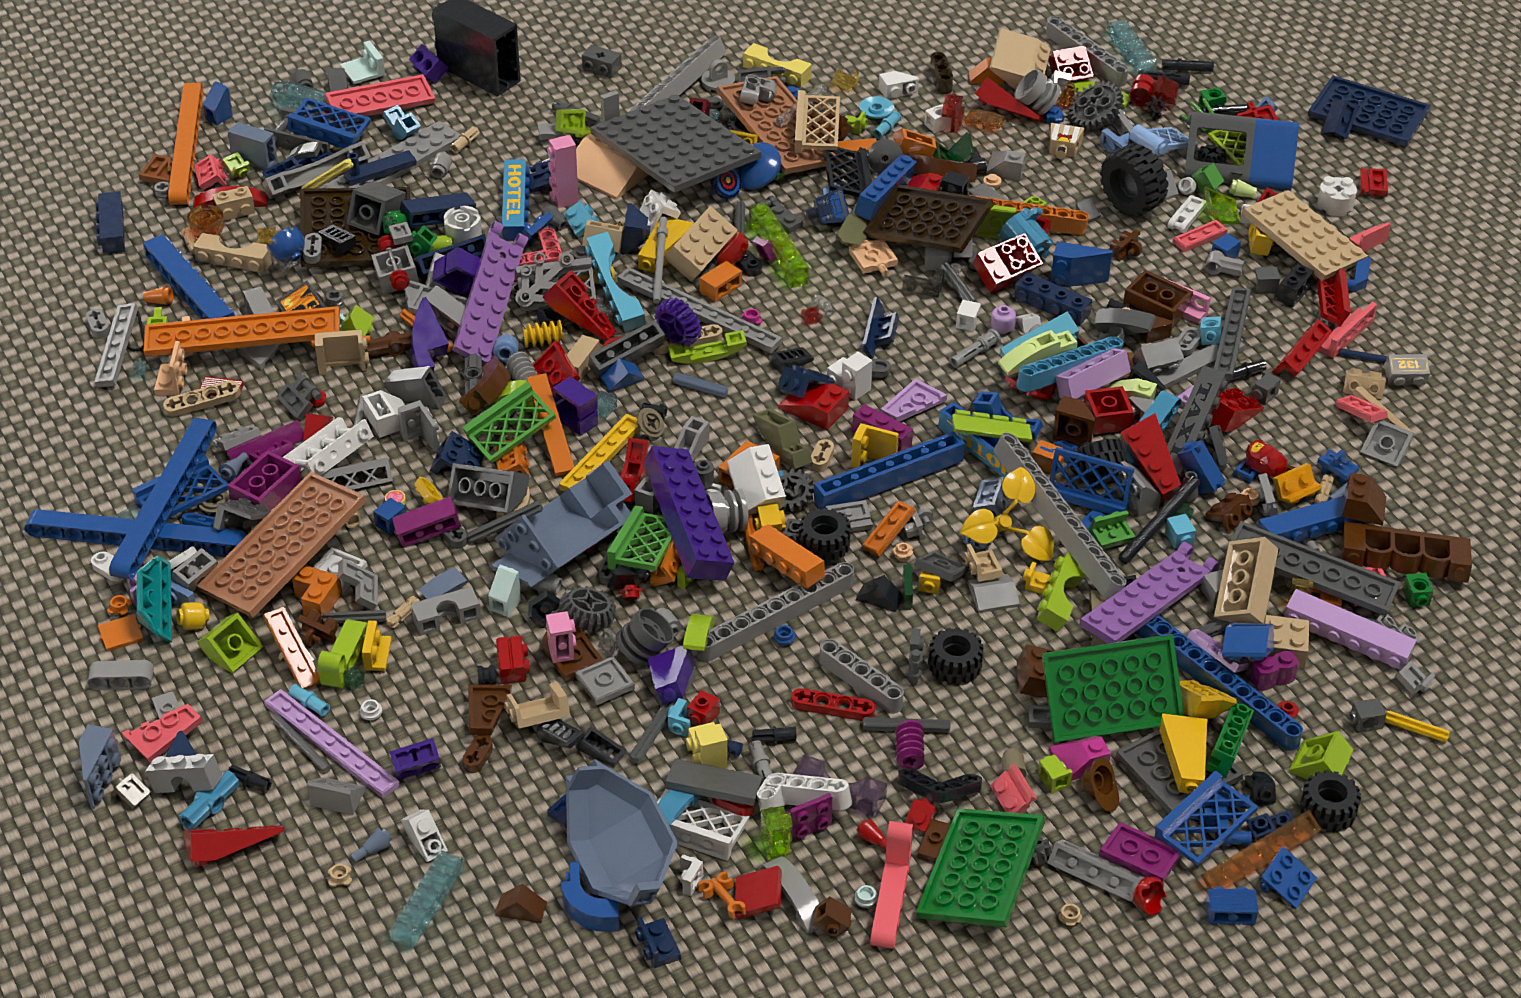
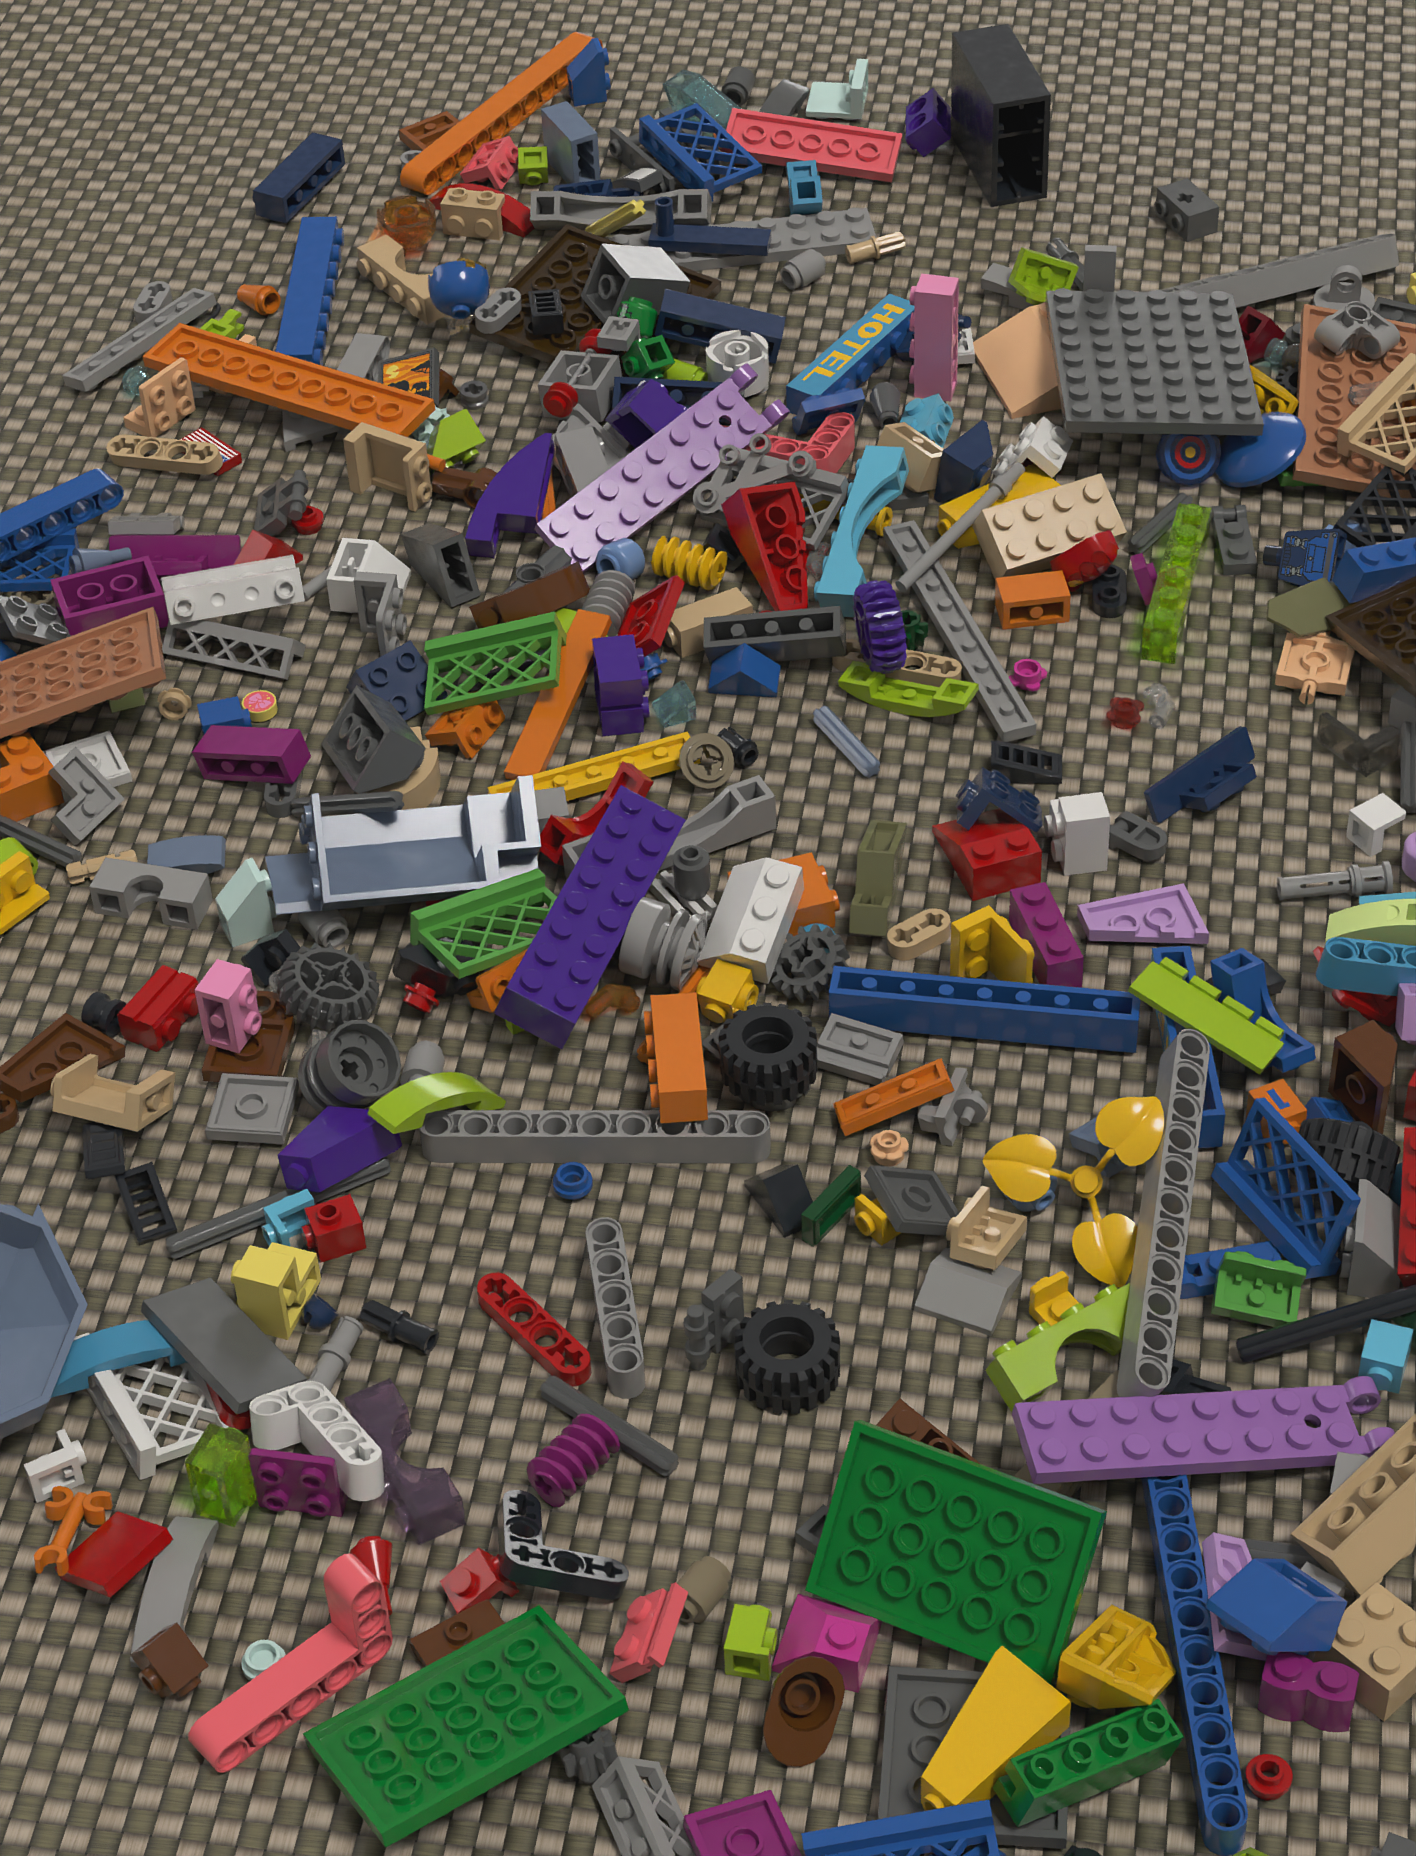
camera: 40 degrees right, 0 degrees up
yellow plate [414,477,443,505] -> none

